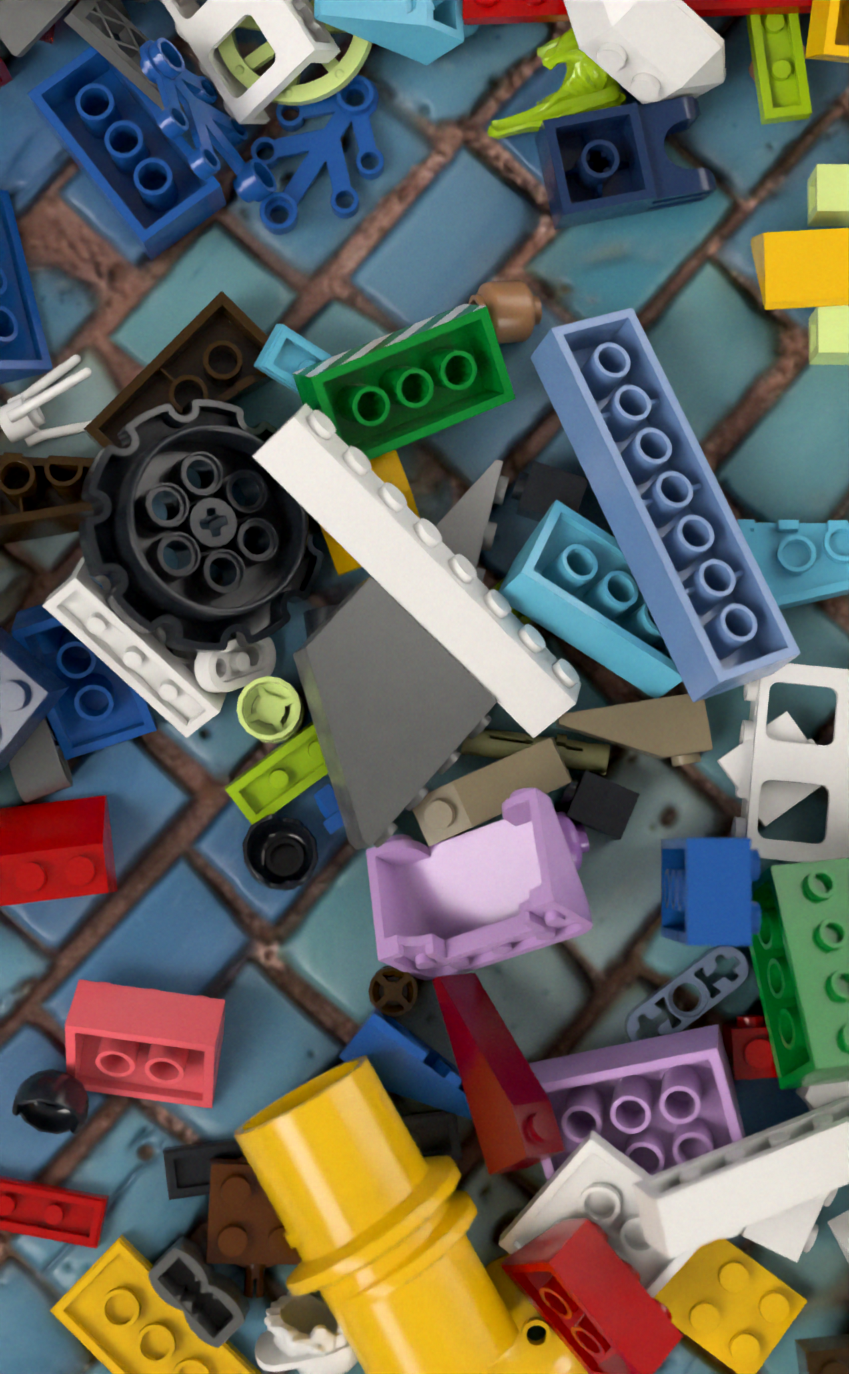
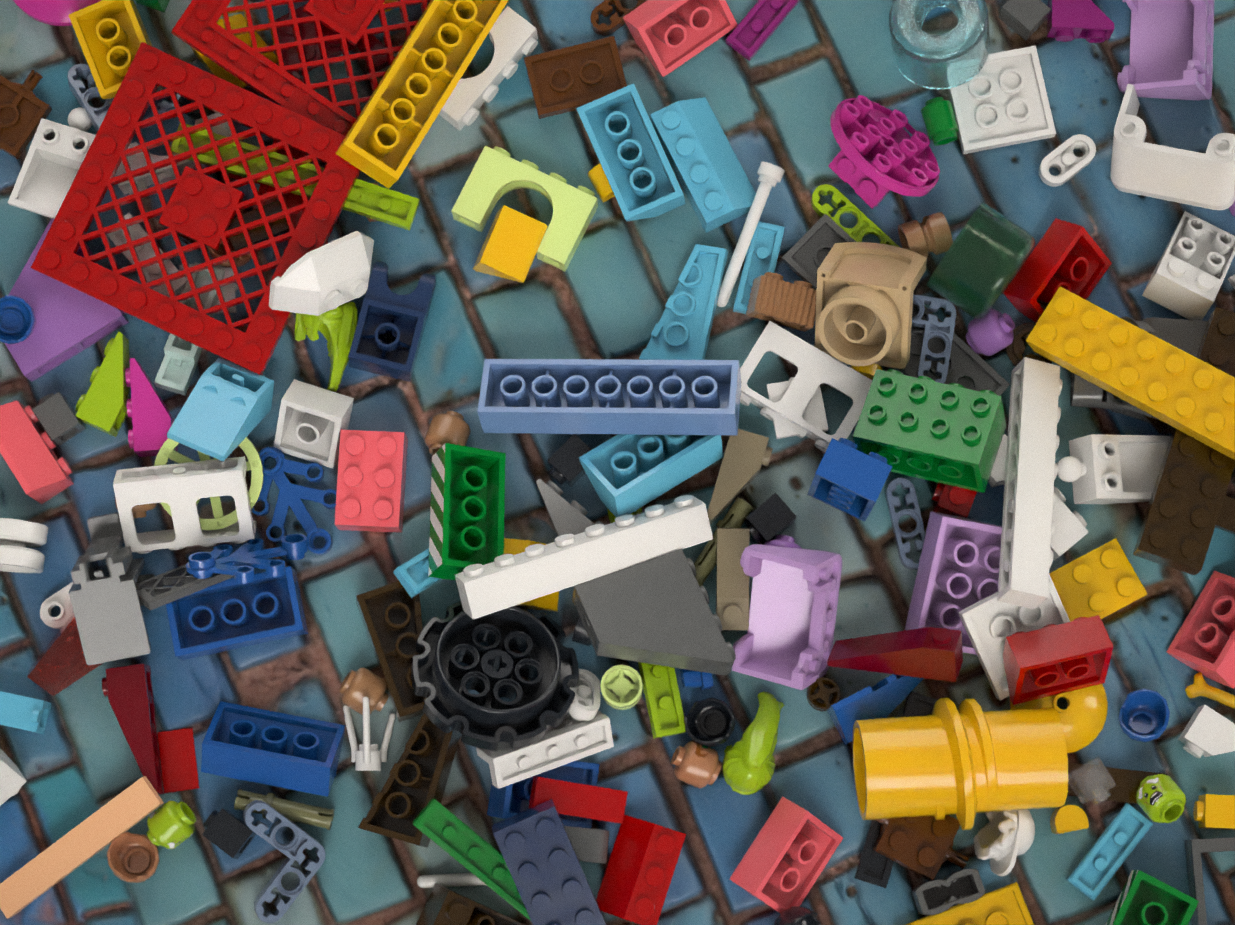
camera: 60 degrees left, 5 degrees down
none -> white slope [274,379,354,469]
none -> coral brick [334,430,408,533]
none -> medium nougat head [339,667,389,715]
none -> red tile [528,776,628,824]
none -> nougat head [671,740,722,788]
none -> lime hair [723,691,785,795]

